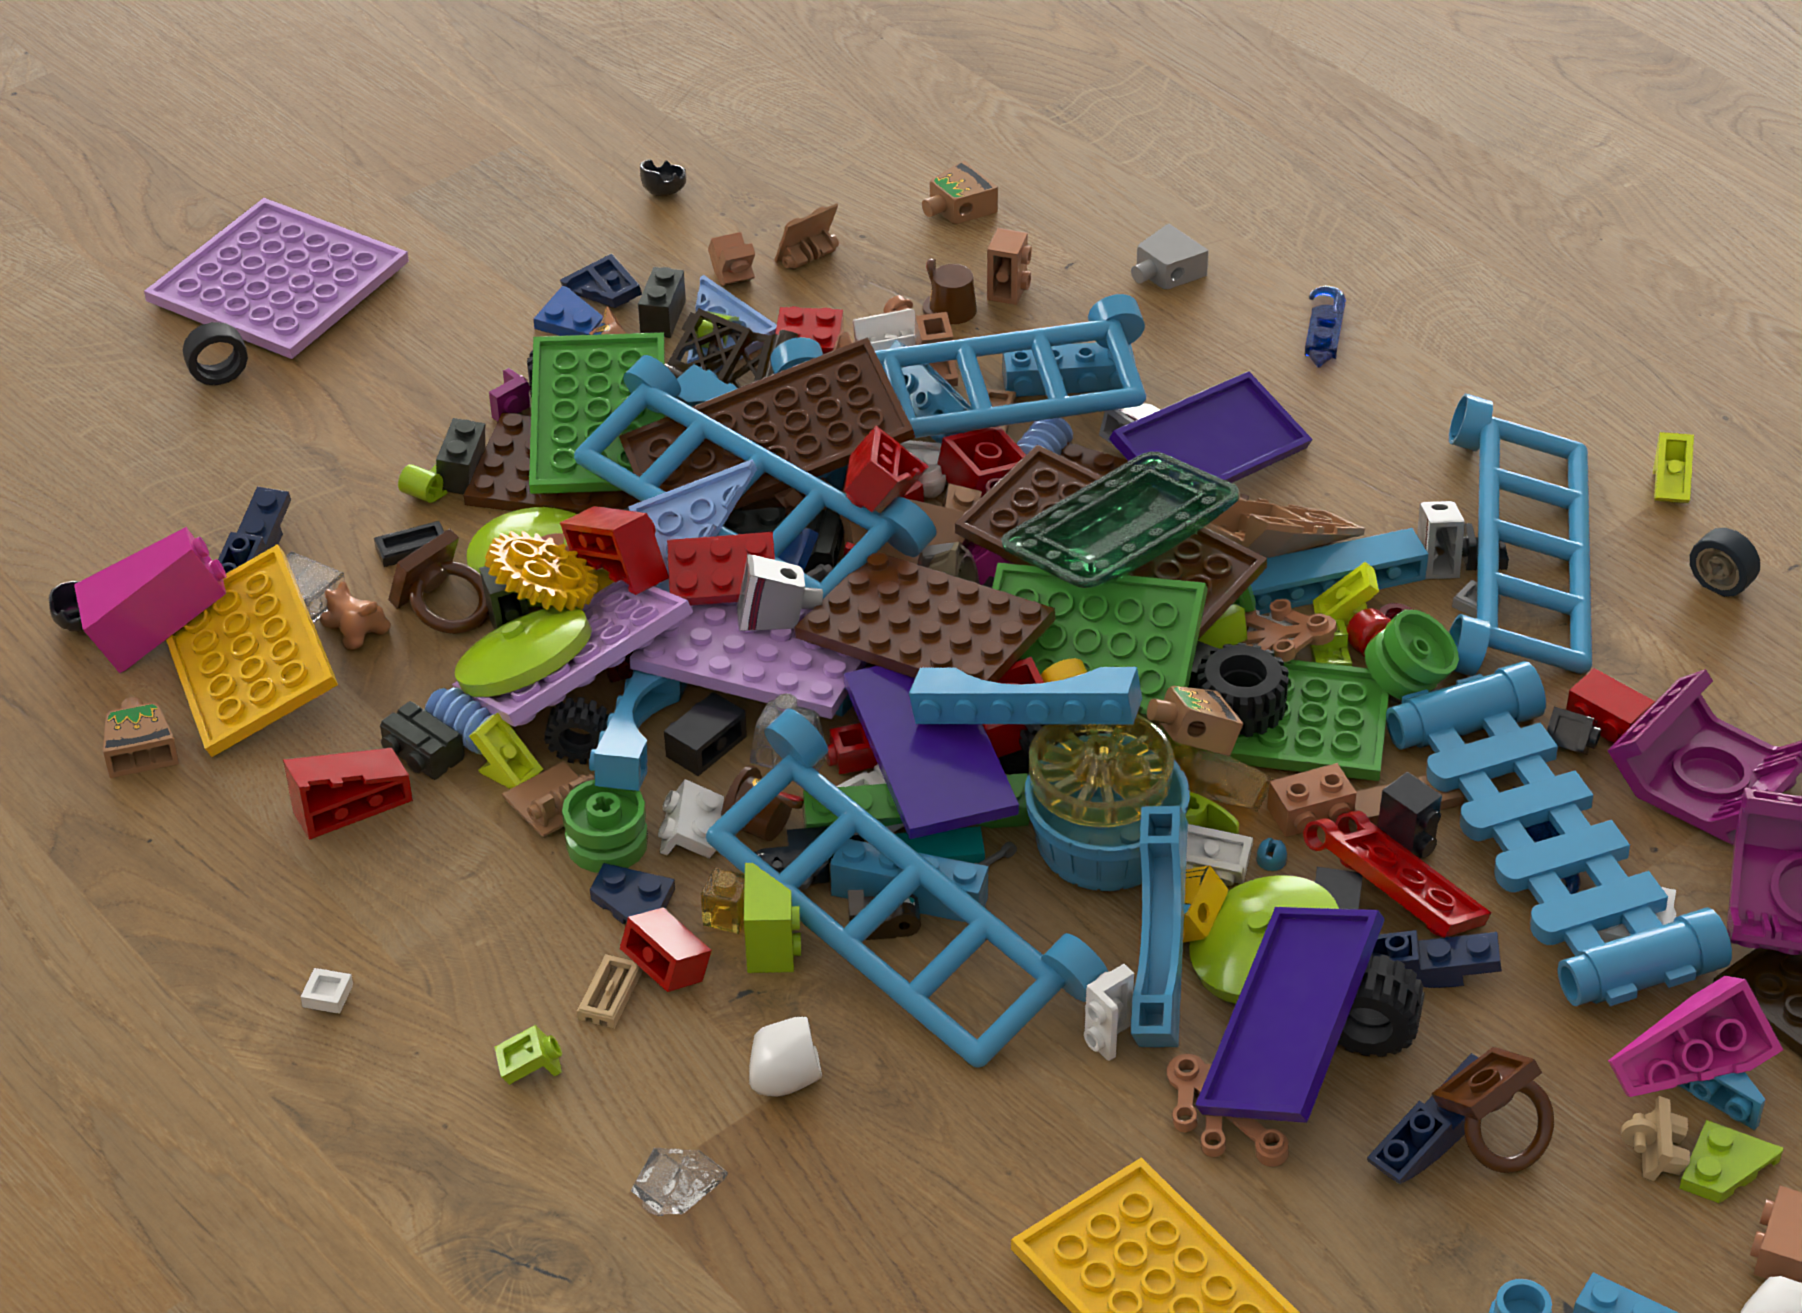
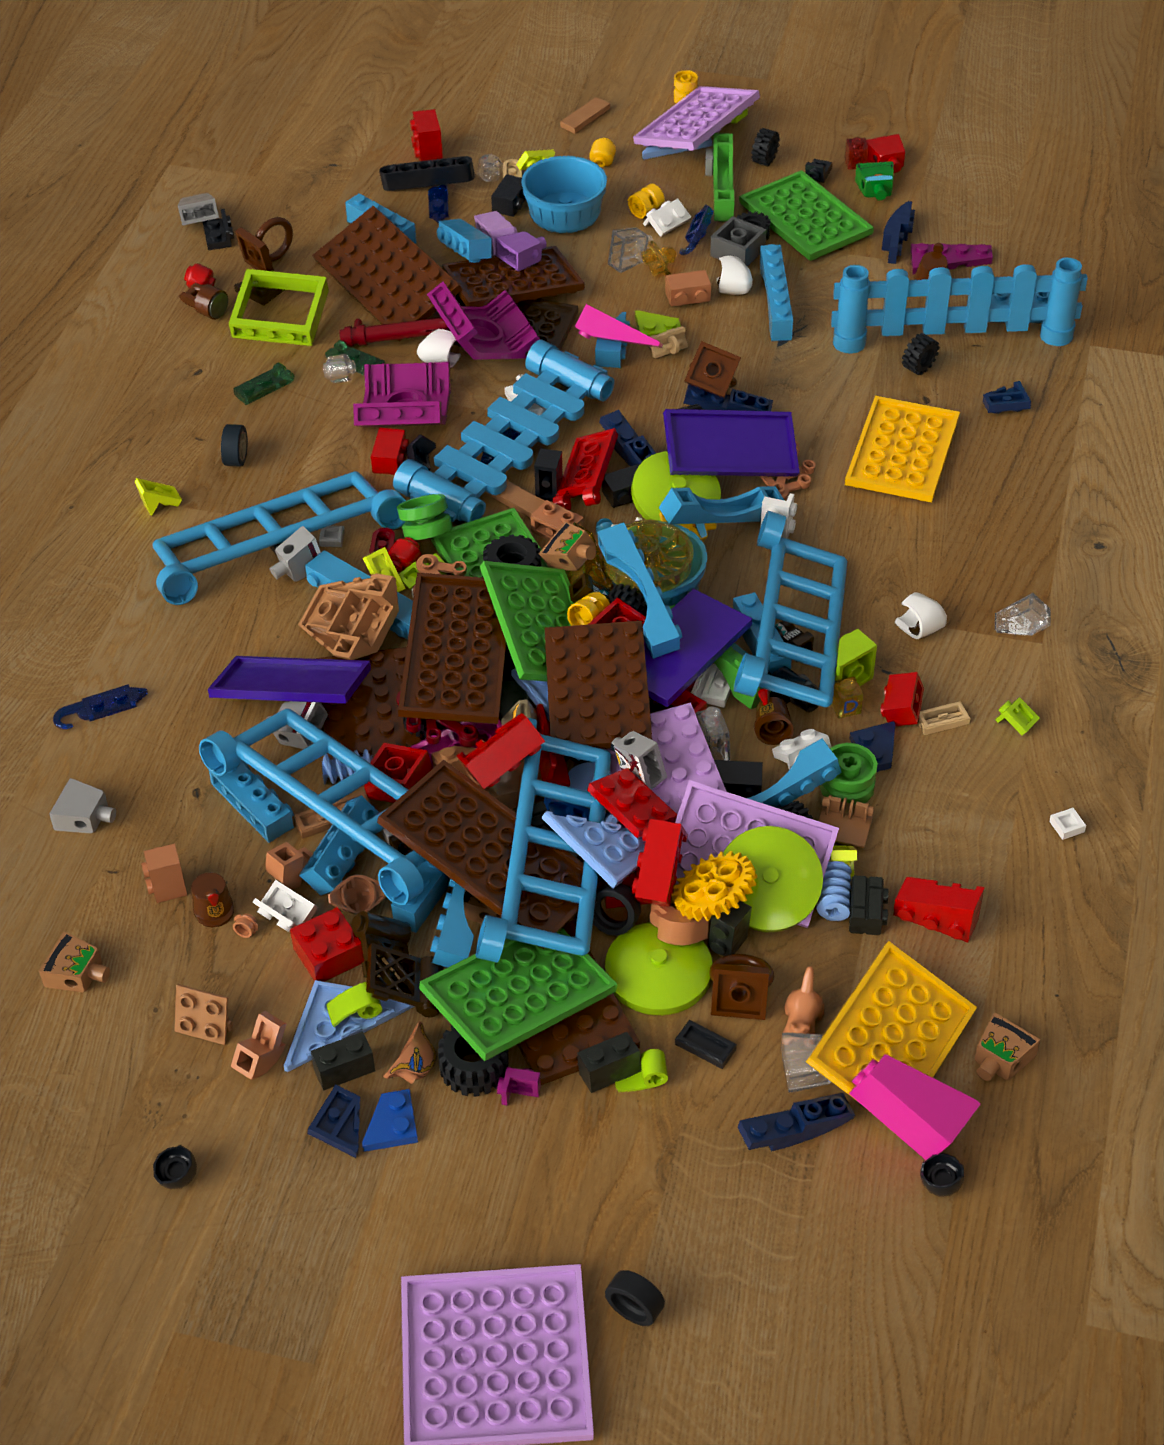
camera: 125 degrees left, 5 degrees up
clear green wedge [1001,452,1240,588] -> none

